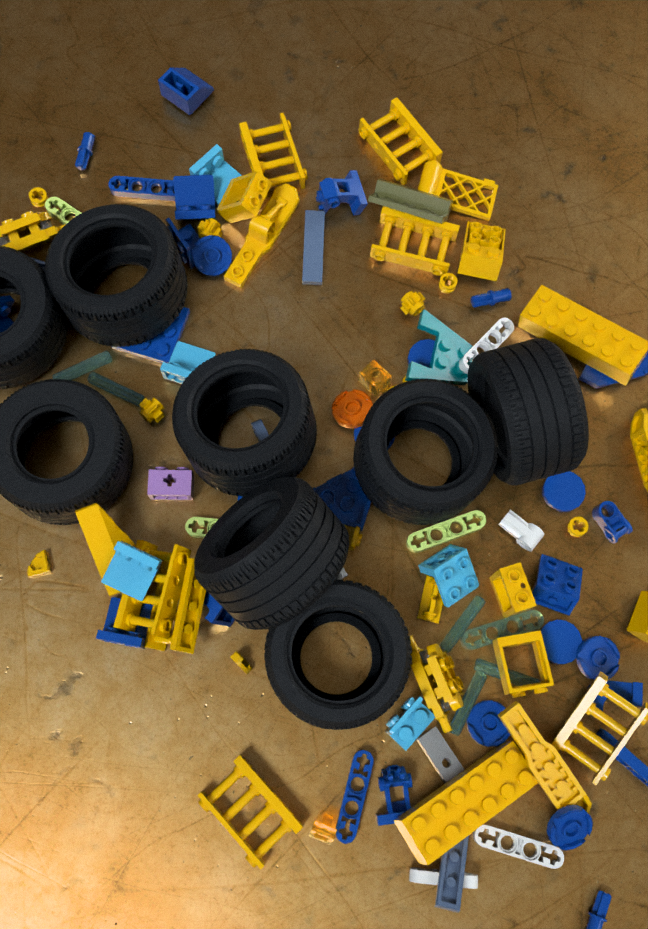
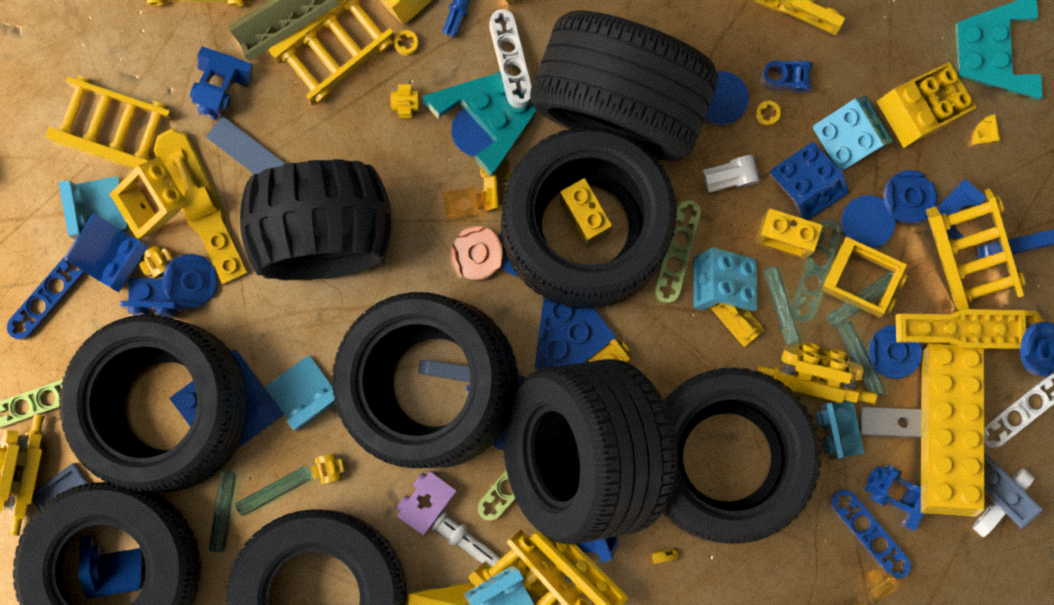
camera: 50 degrees left, 10 degrees up
none -> black tyre [240,159,392,281]
none -> white pin [430,510,501,567]
none -> yellow window [560,178,612,248]
none -> medium azure bracket [813,95,894,171]

